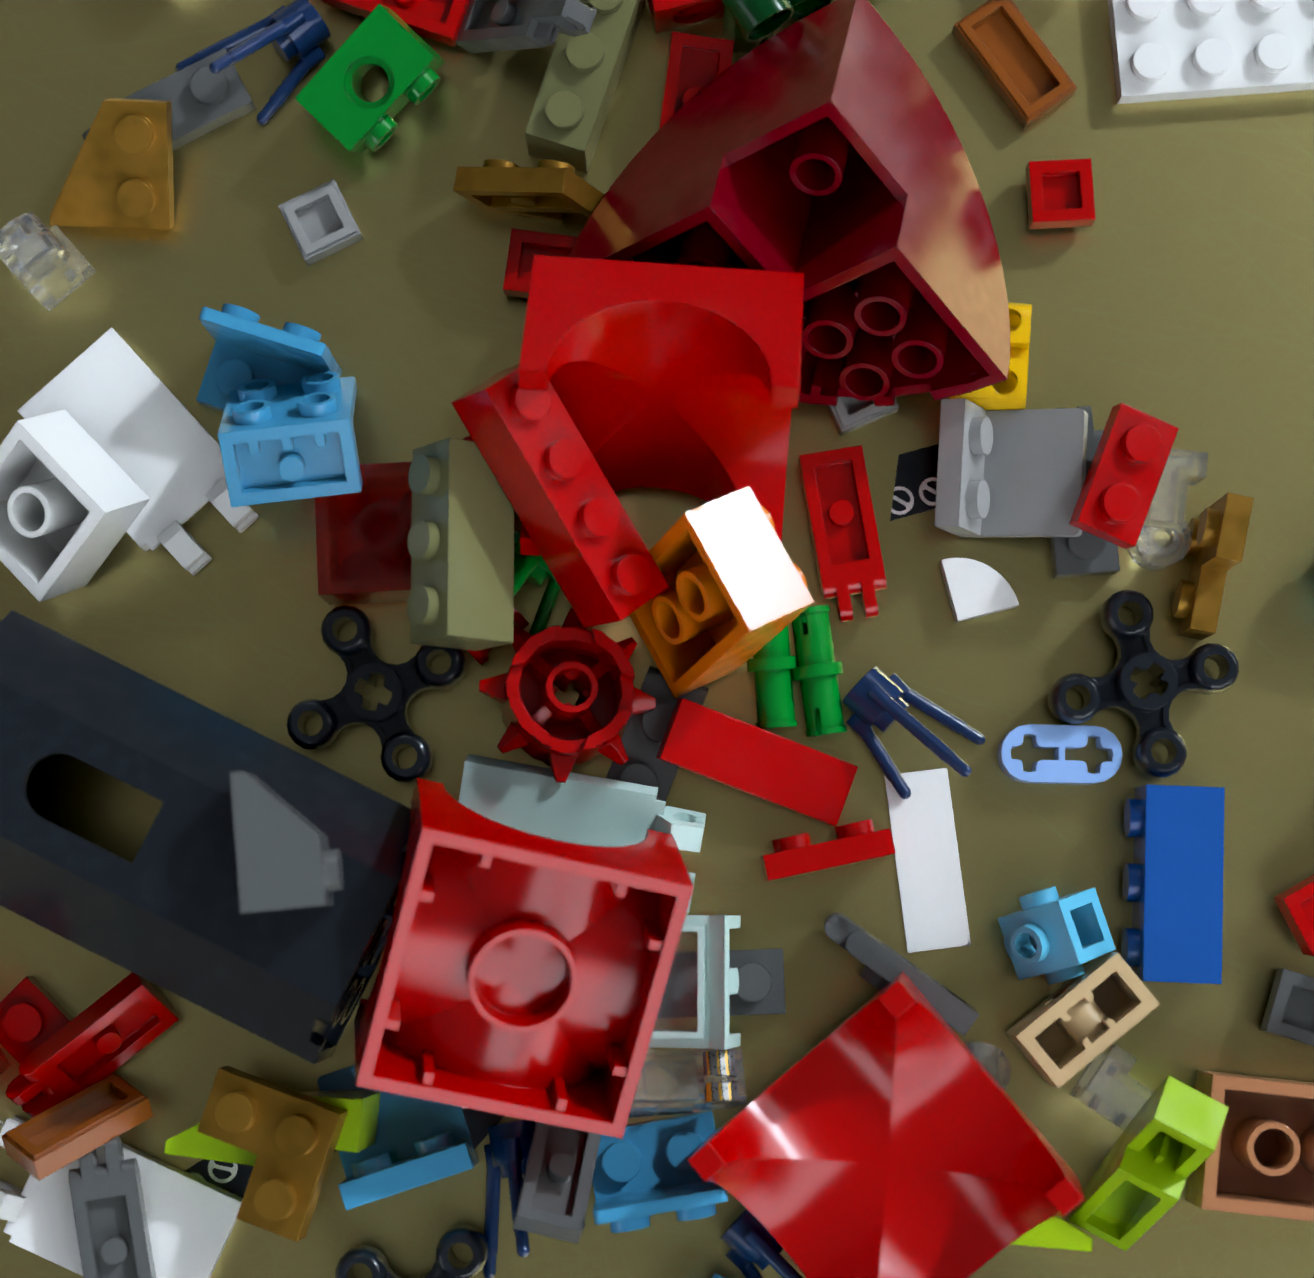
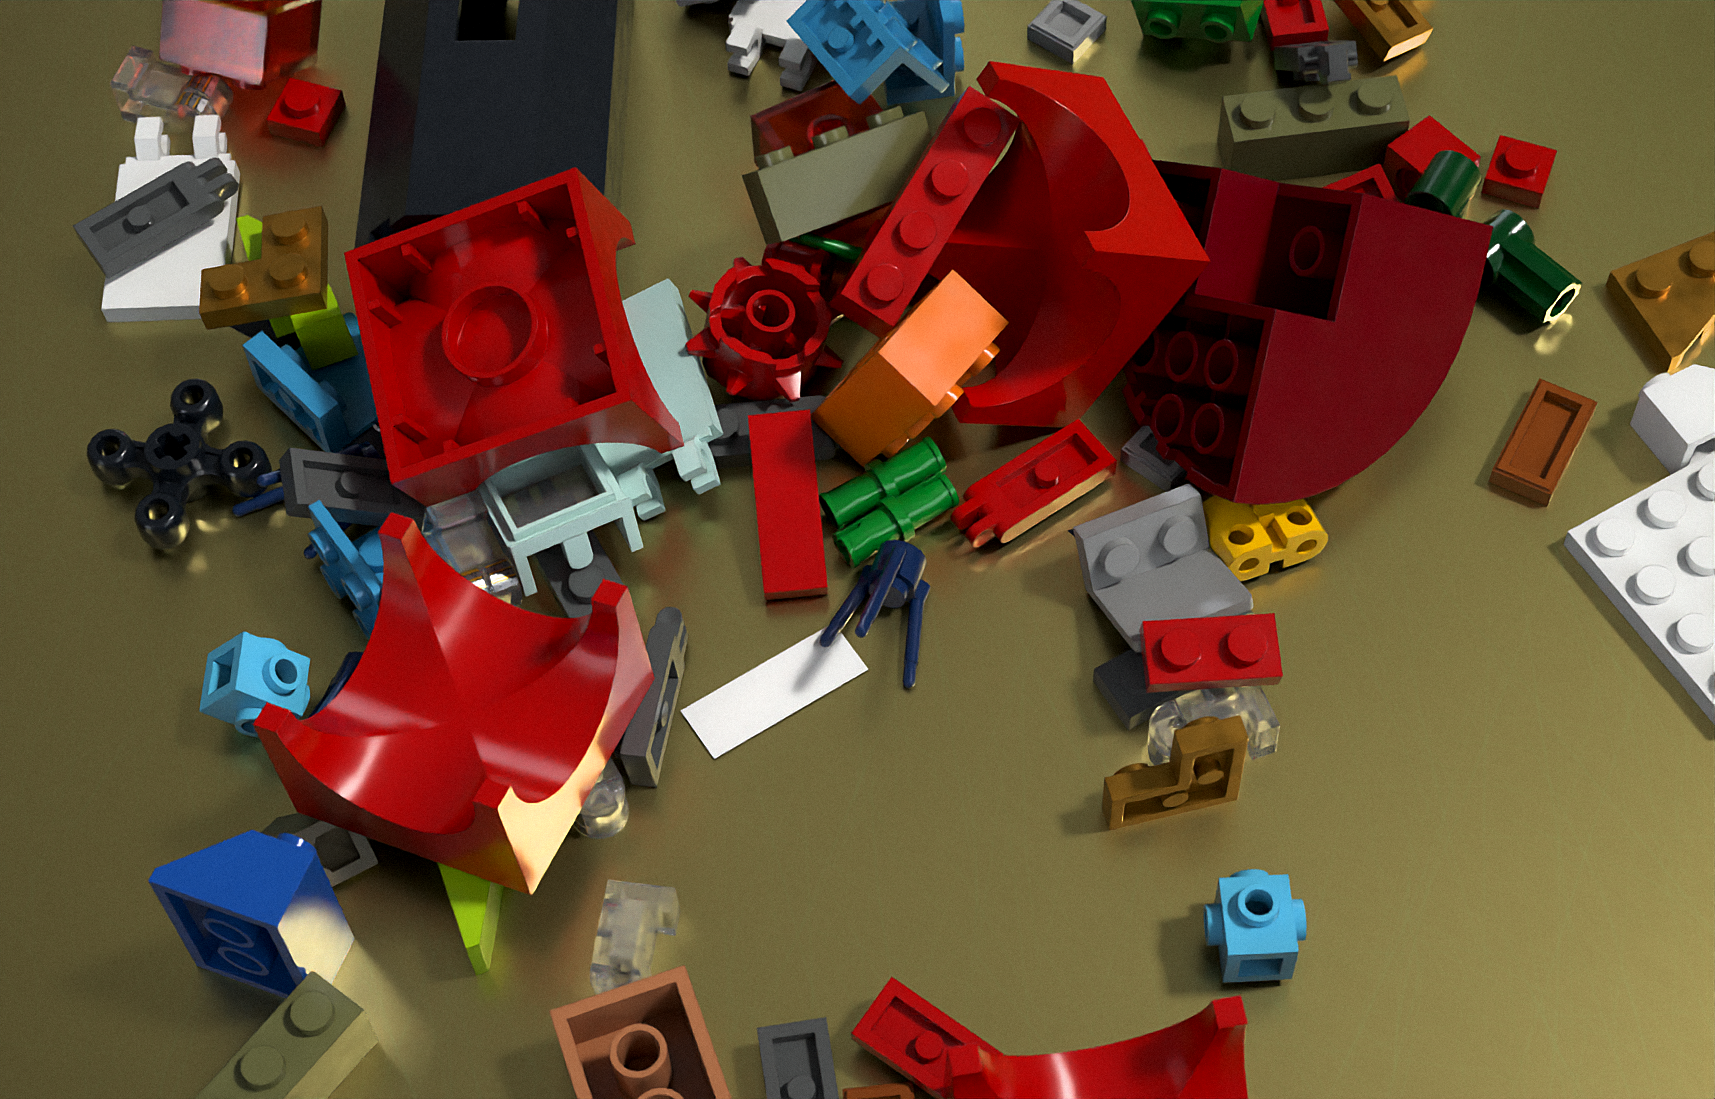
camera: 65 degrees right, 25 degrees down
dark orange tile [1,1073,153,1181] -> none
red hinge [6,972,179,1118] -> none
dark grey slope [230,771,344,913] -> none
black gear [286,605,467,784] -> none
pearl gold wing [453,159,605,223] -> none
red plate [760,819,896,881] -> none
white tile [939,558,1019,623] -> none
light blue beam [997,724,1123,785] -> none
medium azure brick [998,886,1116,985] -> none
tan brick [1005,952,1160,1089] -> none
red plate [1025,158,1096,229] -> none
black gear [1048,590,1239,778] -> none
lime slope [1068,1075,1229,1252] -> none
blue brick [1121,784,1225,984] -> none

